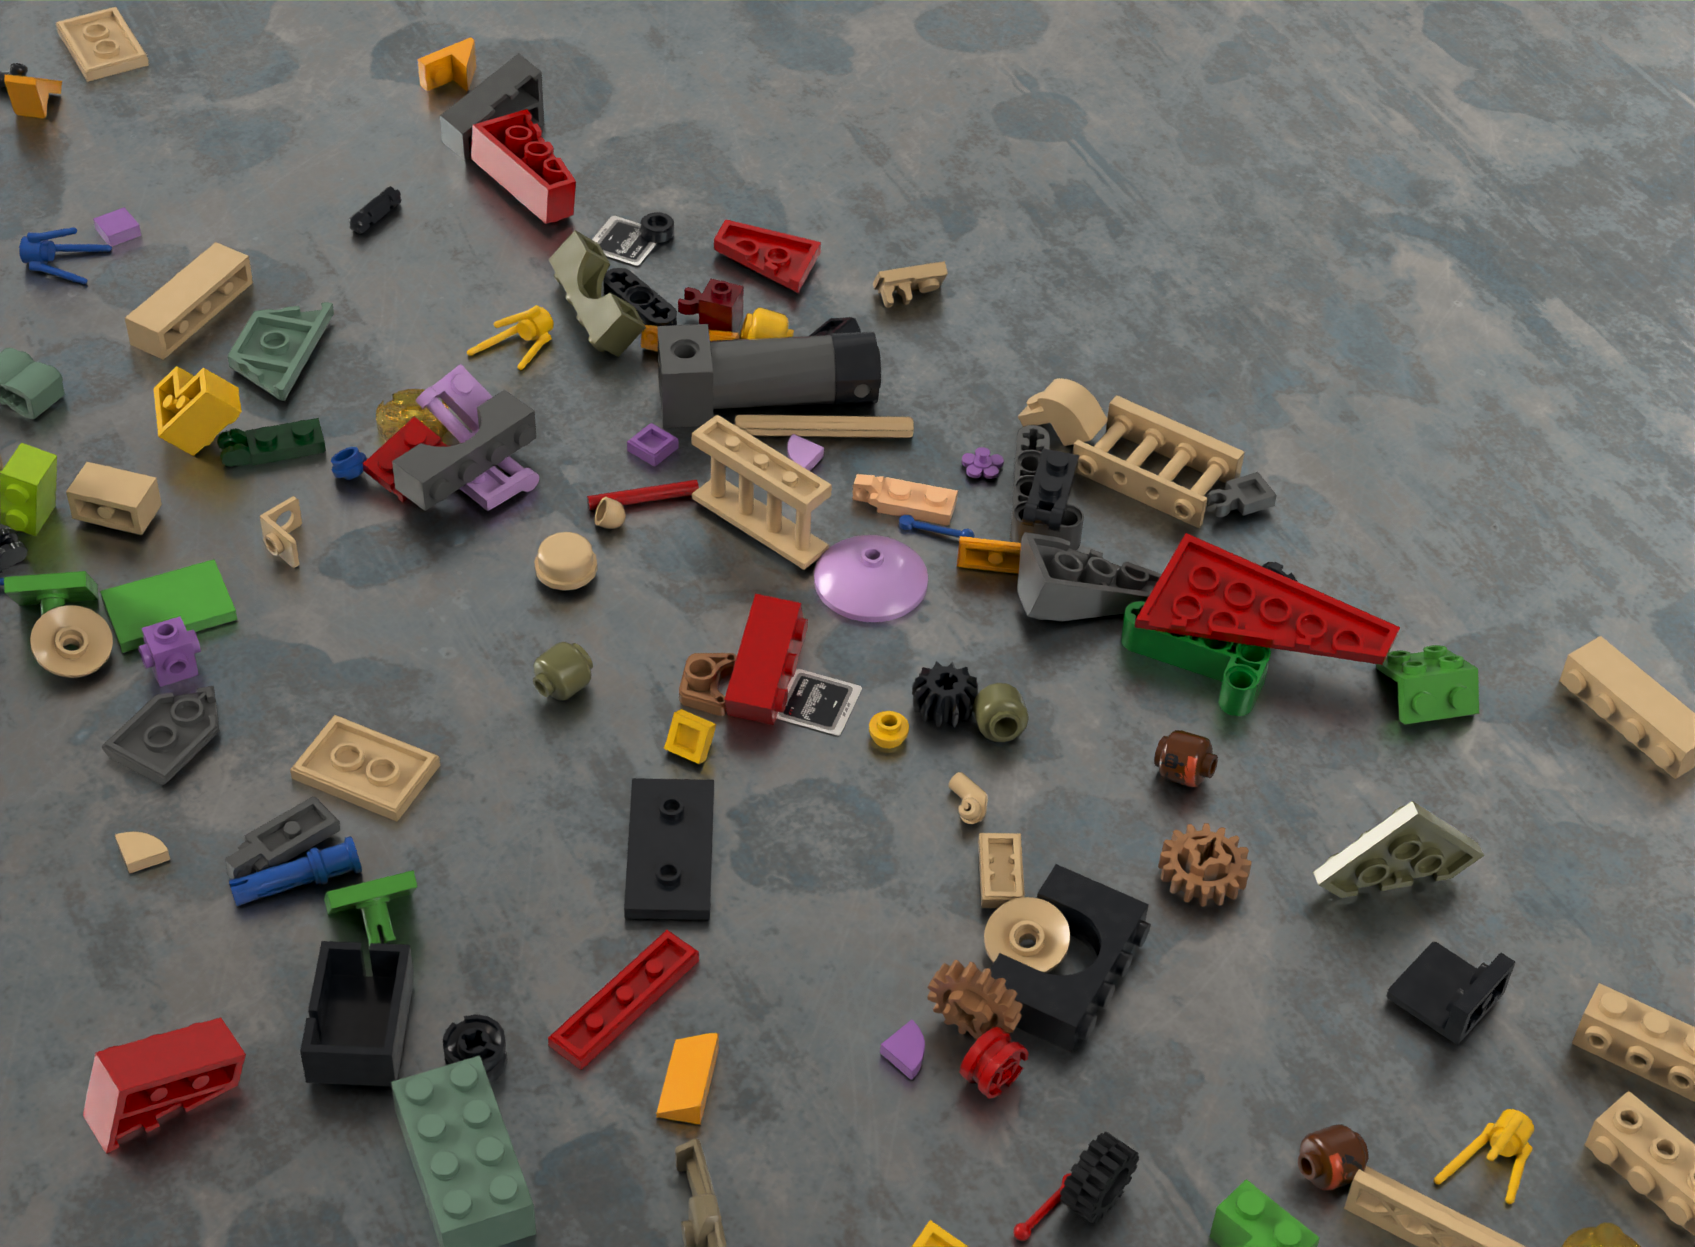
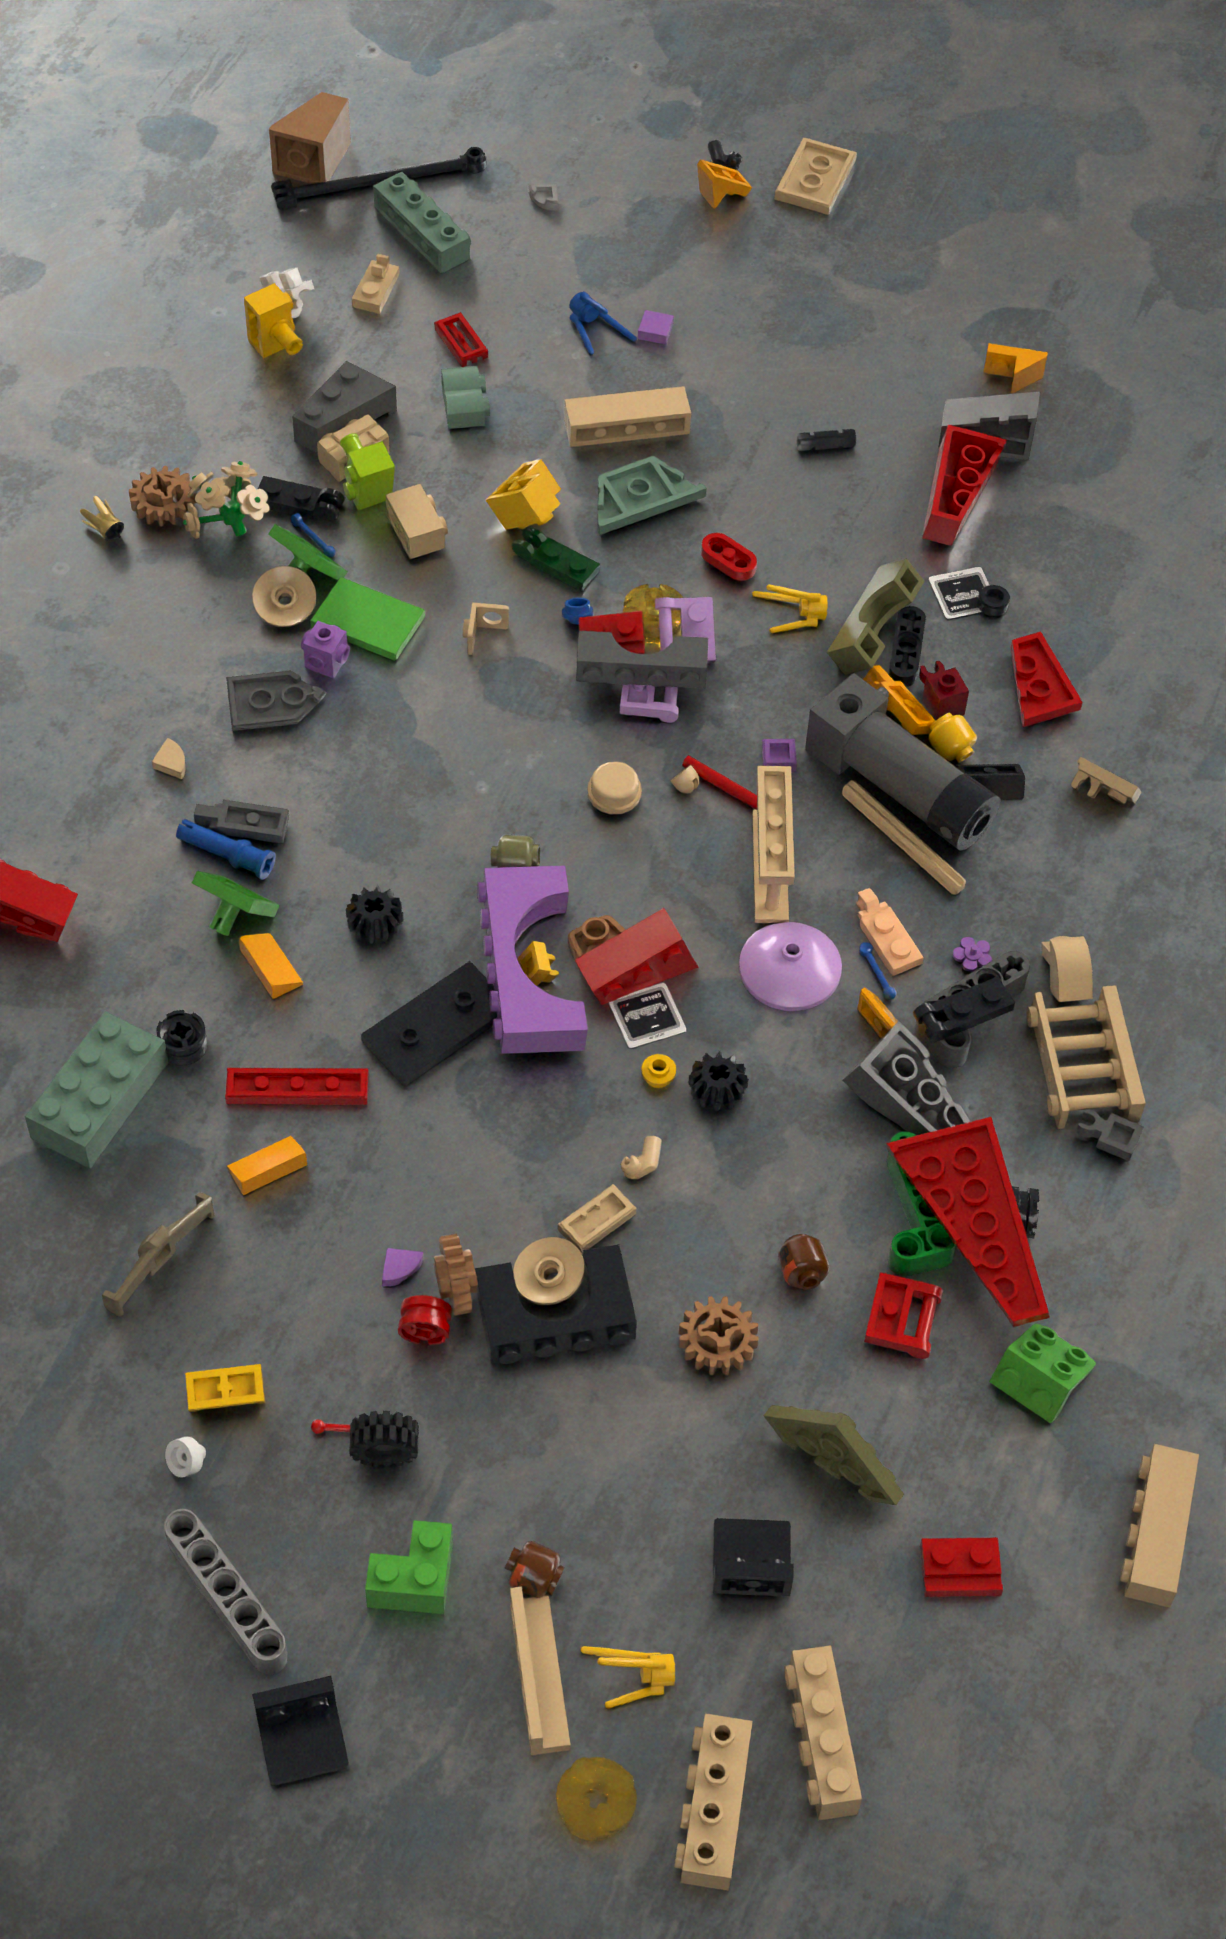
camera: 50 degrees right, 10 degrees up
tan tile [290,715,440,822] -> none
black piece [300,941,414,1086] -> none
lavender tile [787,434,824,471] -> none
olive head [973,683,1029,742] -> none
none -> light orange slope [239,933,303,999]
none -> black gear [346,885,404,944]
none -> medium lavender arch [477,866,588,1054]
none -> red plate [701,533,757,581]
none -> red plate [864,1272,943,1359]
none -> red plate [920,1537,1003,1597]

